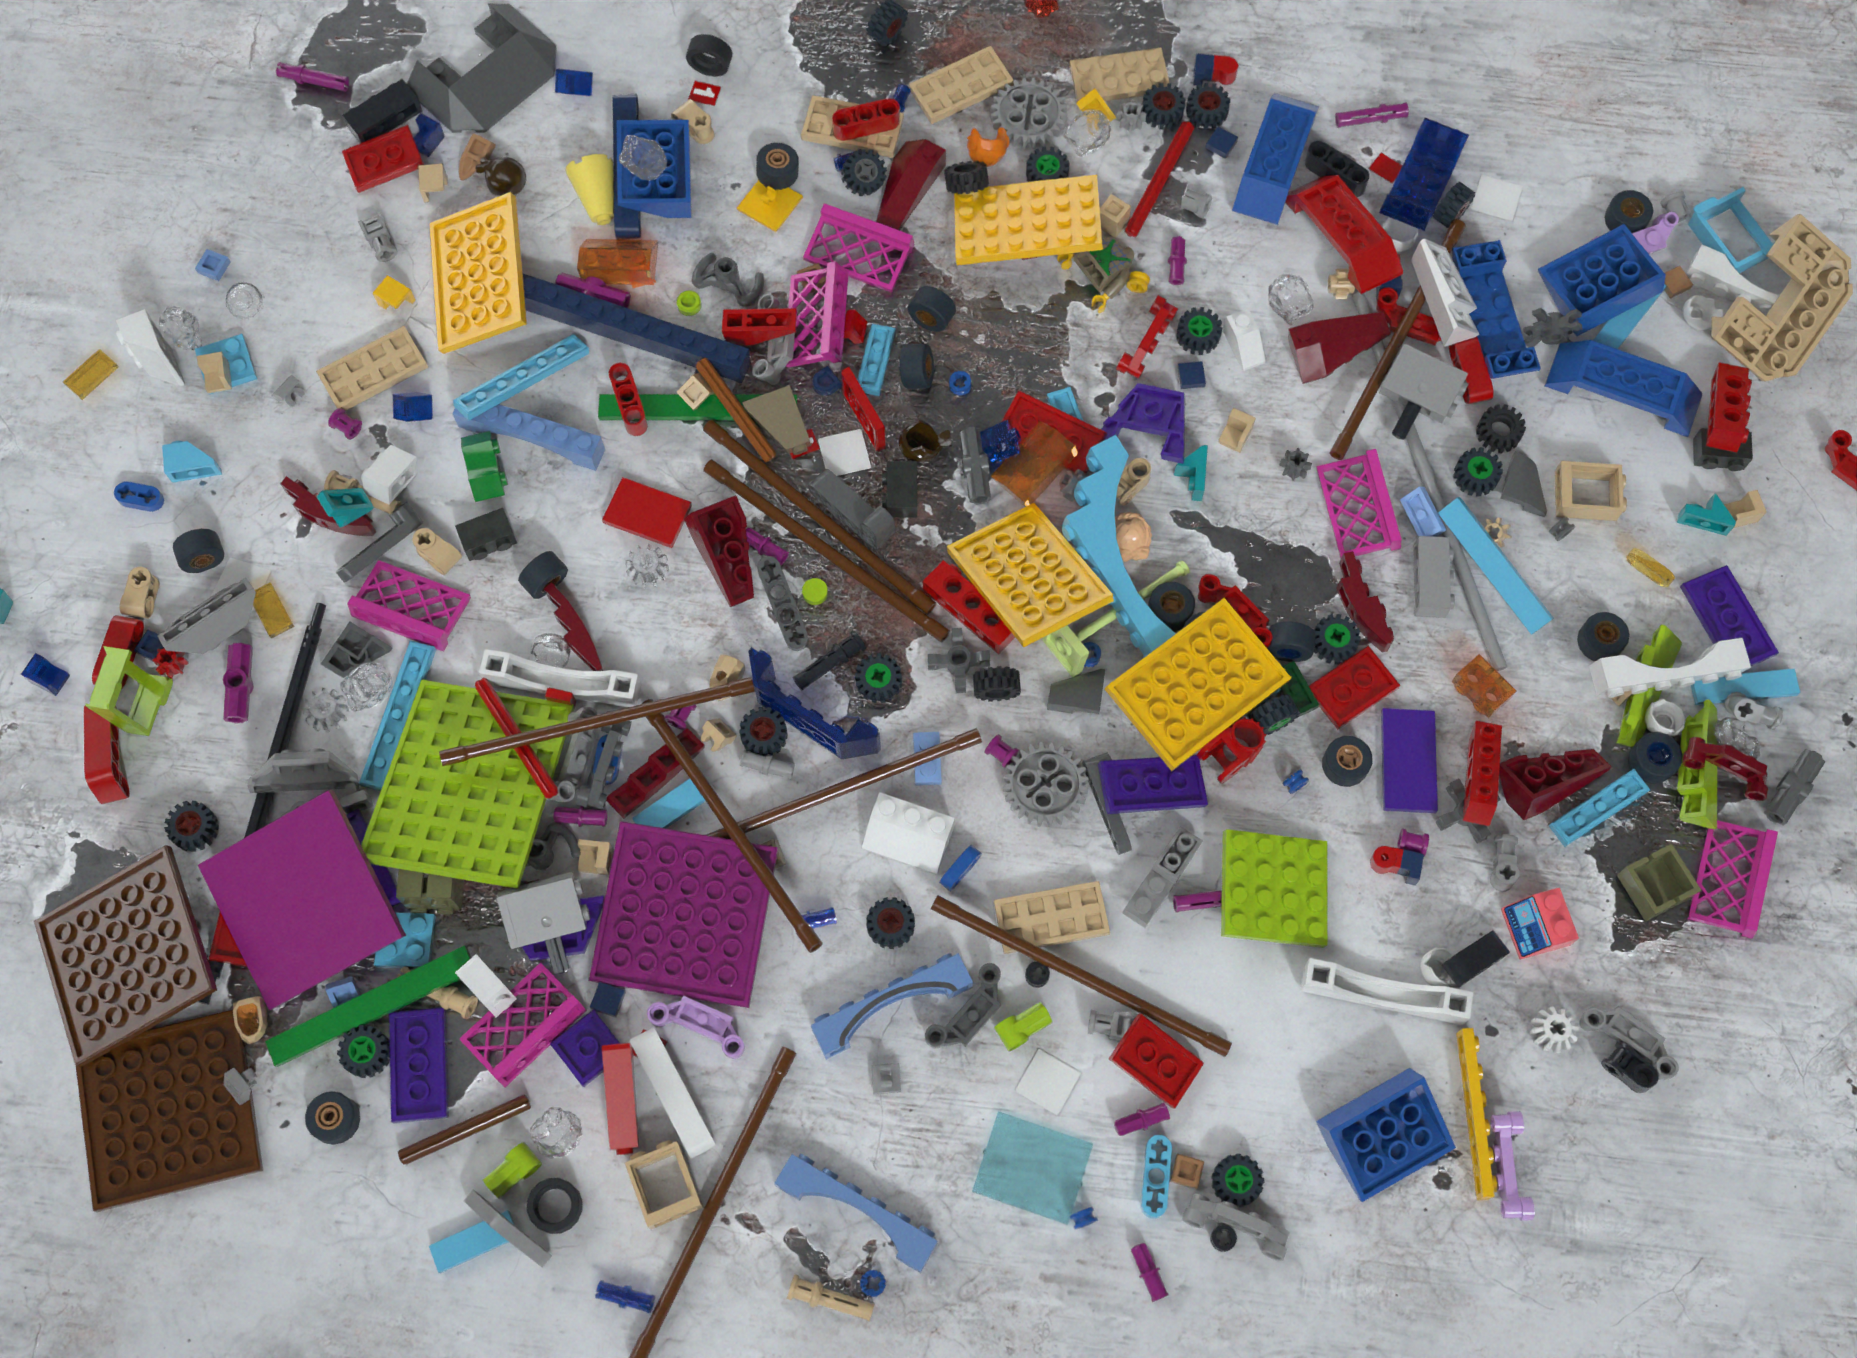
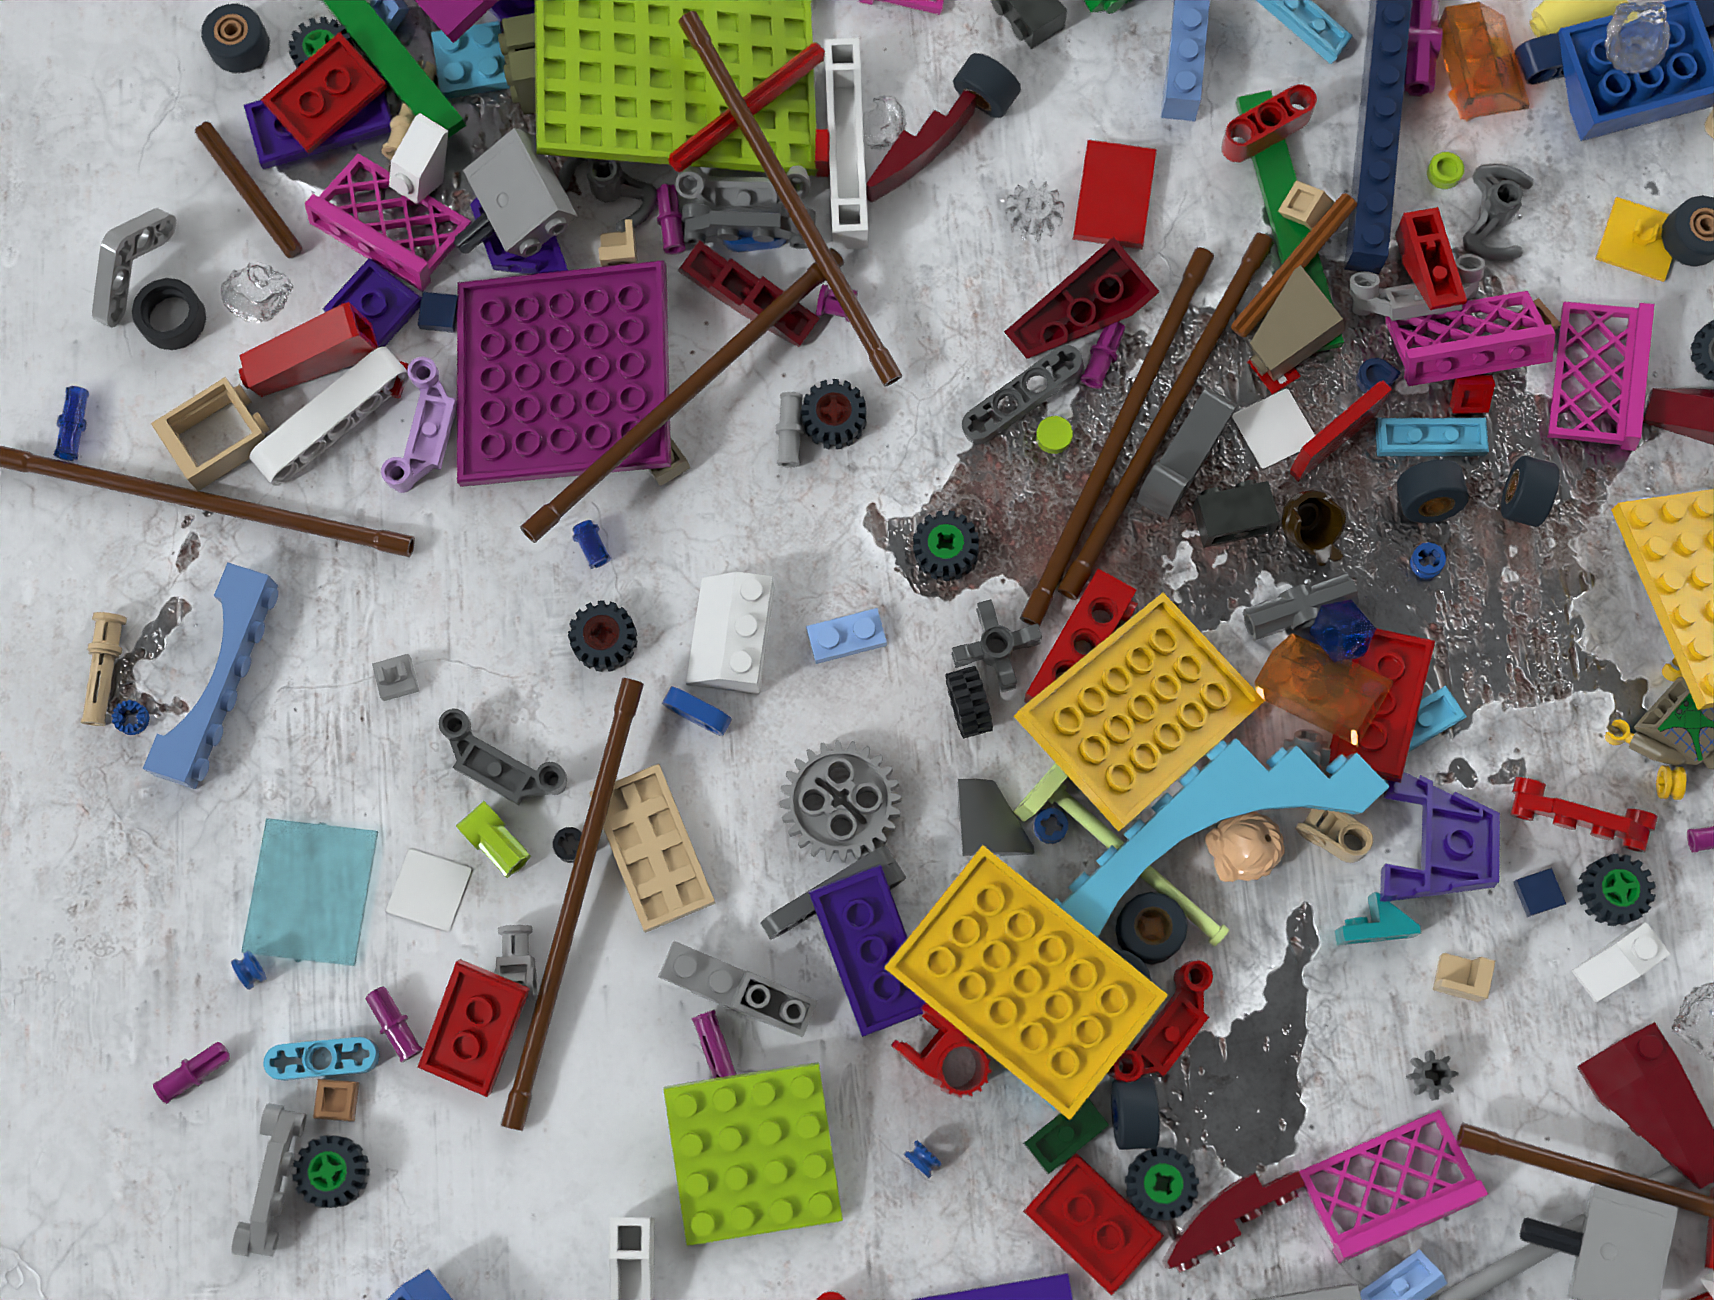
camera: 80 degrees right, 5 degrees up
medium azure tile [429,1210,515,1273] -> none
lime piece [482,1142,542,1199] -> none
medium azure tile [632,779,705,829] -> none
tan tile [701,718,737,752] -> none
reddish brown piece [706,728,982,839] -> none
tan rock [710,655,745,701] -> none
clear blue slope [748,647,881,760] -> none
black pin [792,630,867,691] -> none
medium blue arch [811,953,973,1059] -> none
magenta bush [984,734,1019,768] -> none
black bush [1210,1225,1237,1252] -> none
black wheel [1249,694,1301,735] -> none
black wheel [1322,736,1373,787] -> none
none -> red tile [260,32,388,154]

